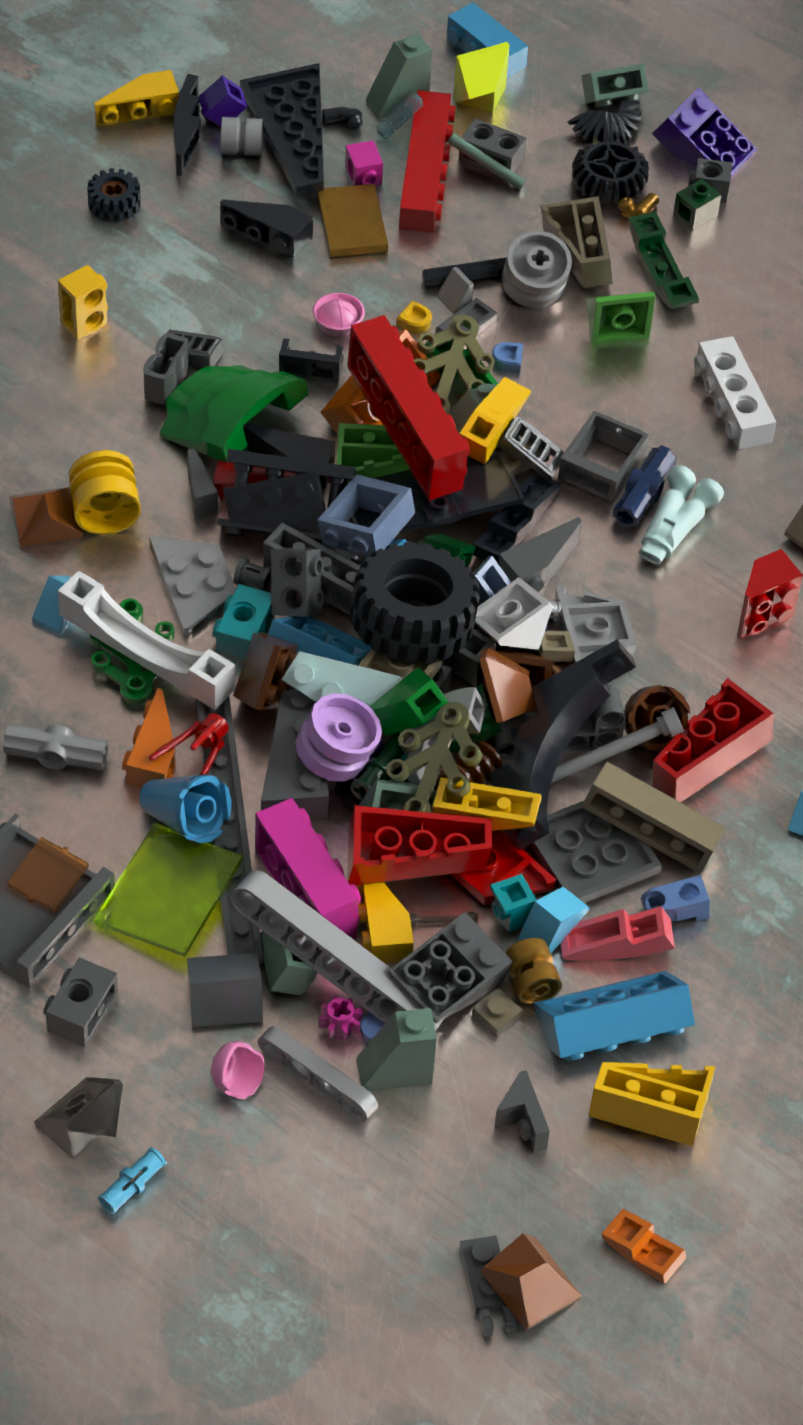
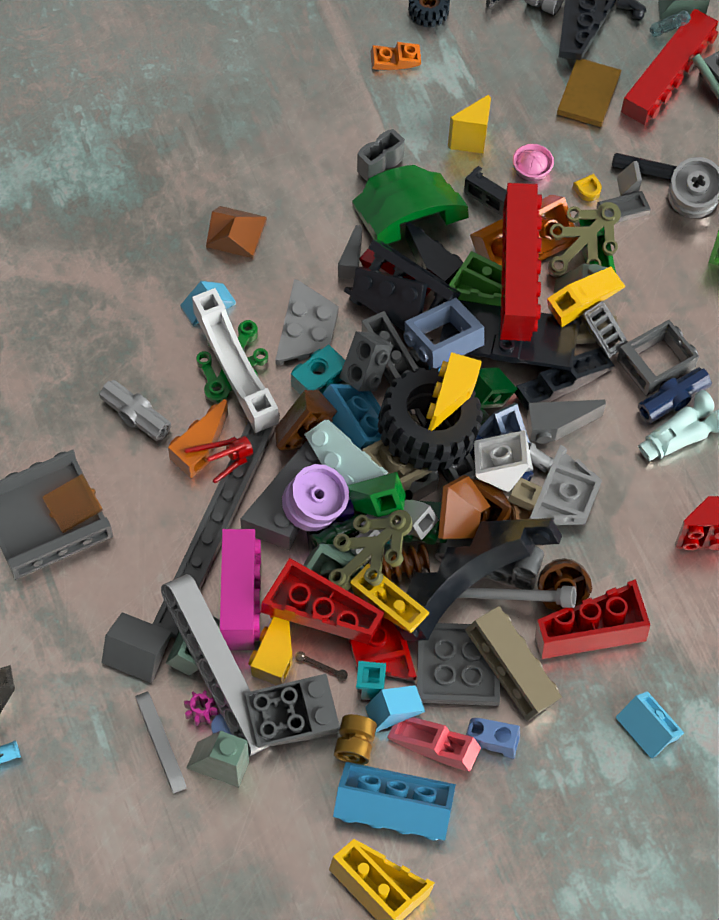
camera: 30 degrees right, 10 degrees up
dark grey brick [43,957,118,1046] -> none
yellow brick [58,265,108,340] -> none
yellow wheel [68,450,141,535] -> none
clear neon green piece [93,823,243,957] -> none
dark azure cone [139,774,232,843] -> none
dark grey slope [167,329,223,369] -> none
bright pink hair [210,1041,265,1100] -> none
black slope [220,199,313,258] -> none
dark grey bush [233,557,271,592] -> none
dark pink brick [345,140,383,186] -> none
dark tan plate [472,988,523,1037] -> none
medium blue tile [492,342,523,373] -> none
dark grey slope [494,1070,550,1153] -> none
none -> orange slope [370,42,421,70]
none -> yellow slope [426,352,482,431]
none -> yellow slope [448,95,491,154]

